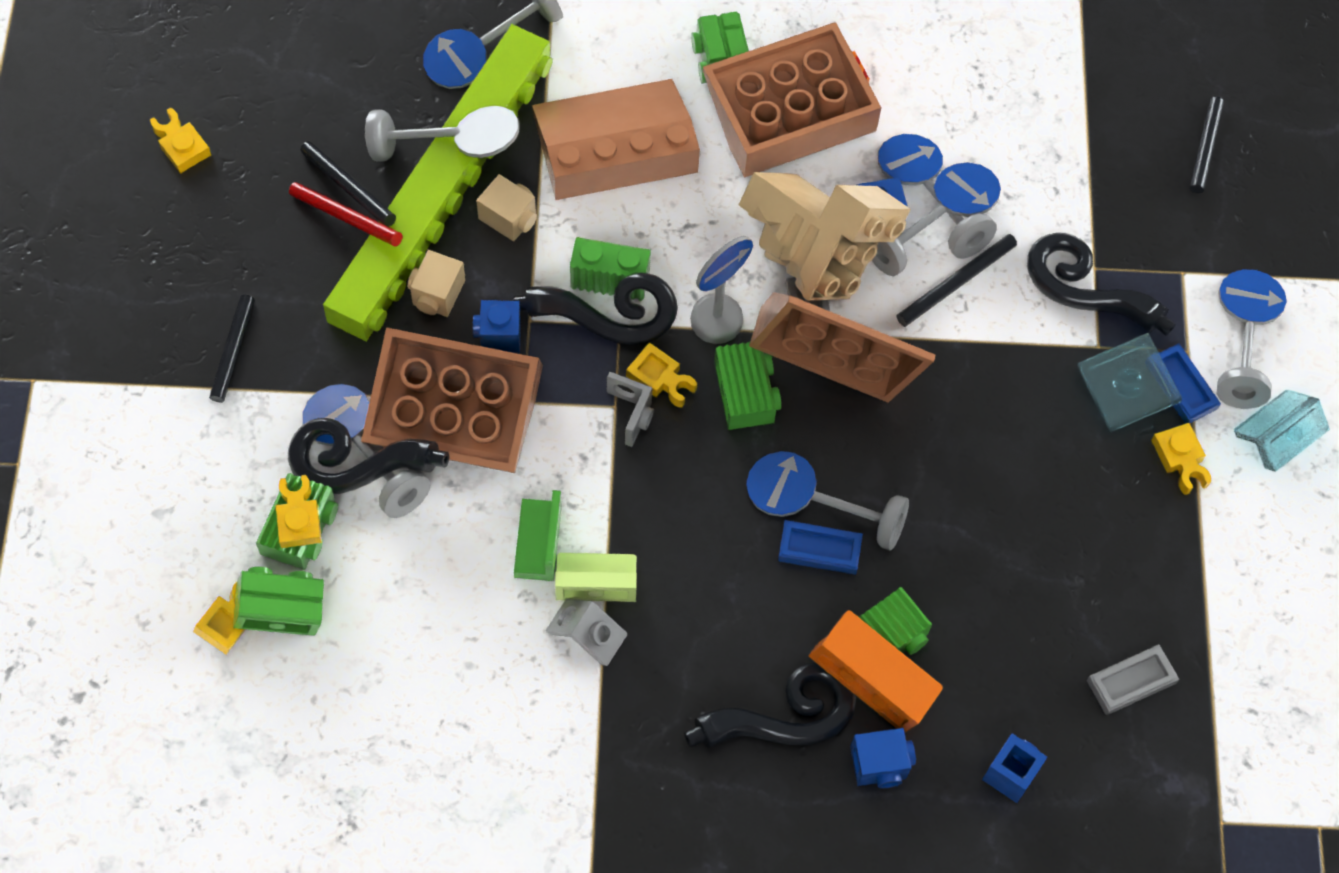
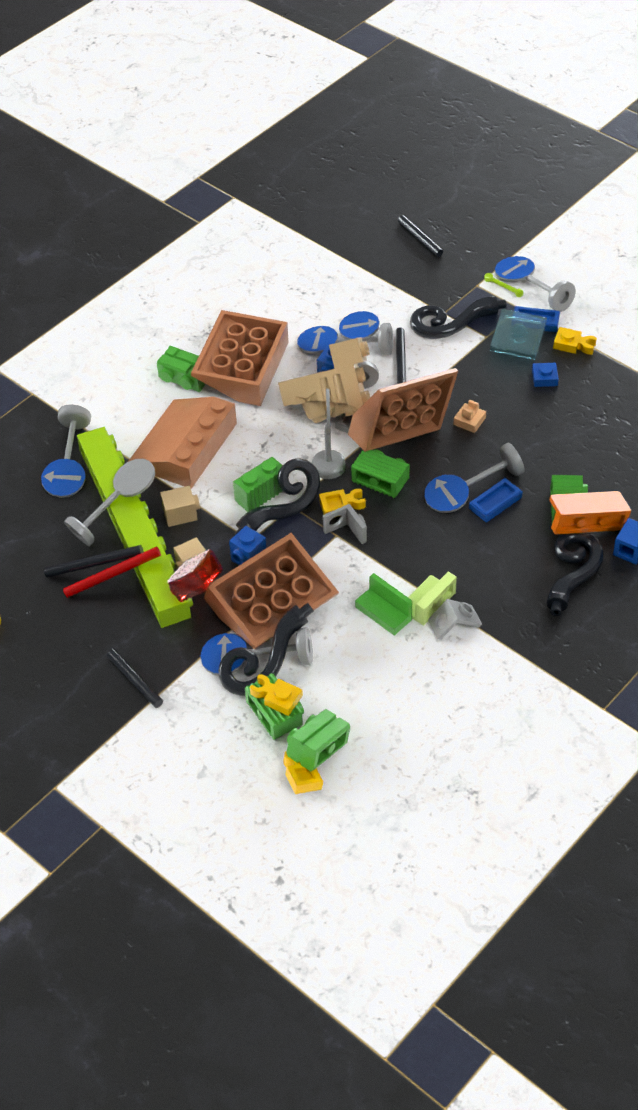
camera: 45 degrees left, 15 degrees down
clear light blue panel [1234,390,1330,472] -> none
none -> clear red brick [168,549,223,602]
none -> light nougat tile [453,400,486,433]
none -> lime hinge [484,273,524,297]
none -> blue plate [532,363,559,387]

